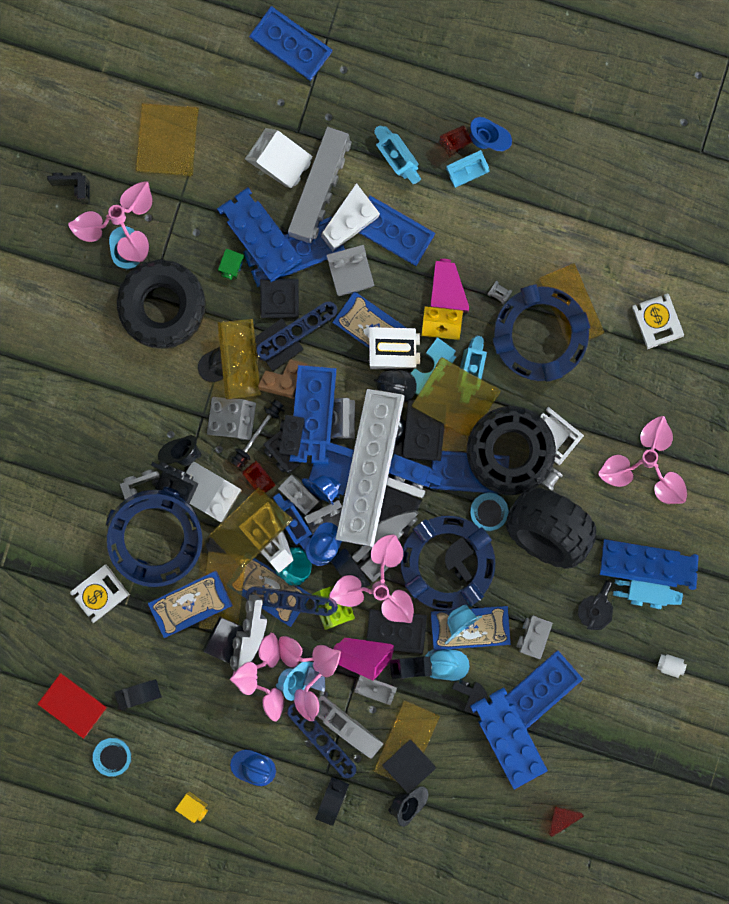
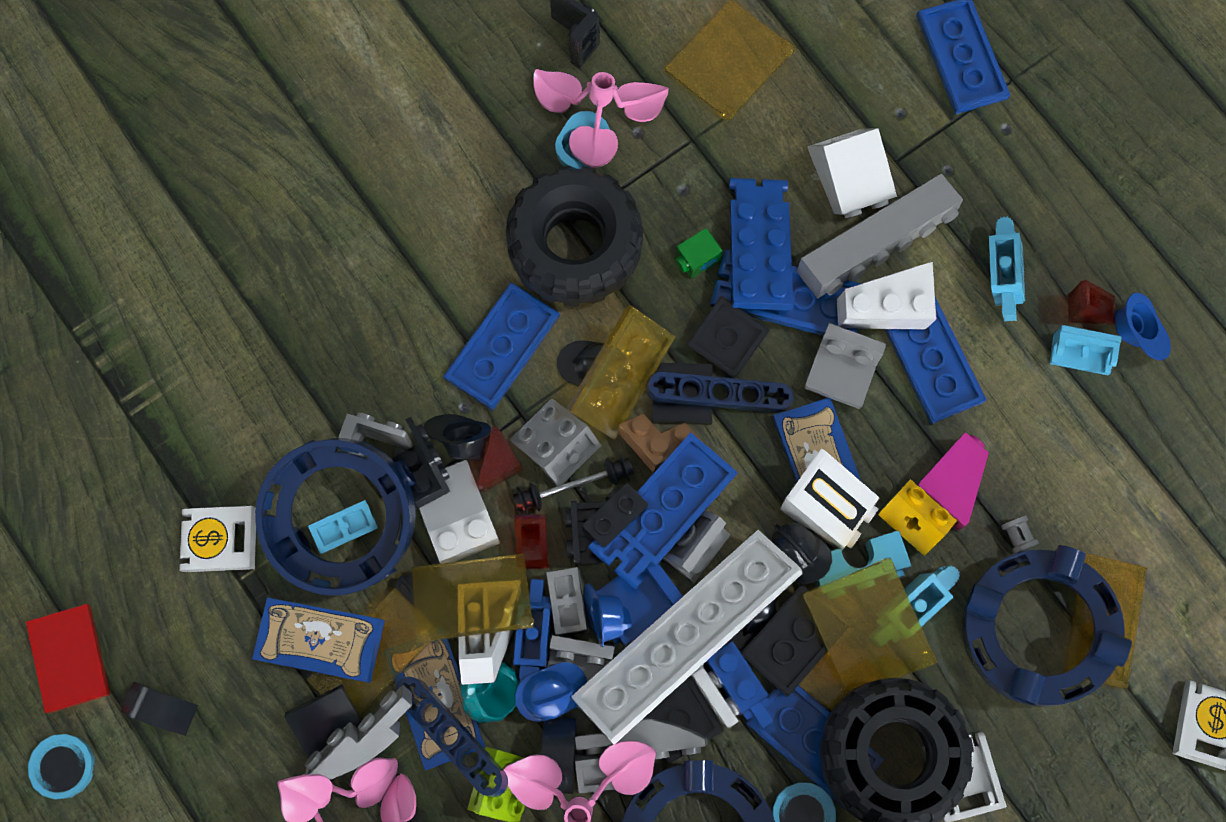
camera: 30 degrees right, 10 degrees down
none -> medium azure hinge [308,500,378,554]
none -> blue tile [443,282,560,411]
none -> clear red slope [477,427,522,492]

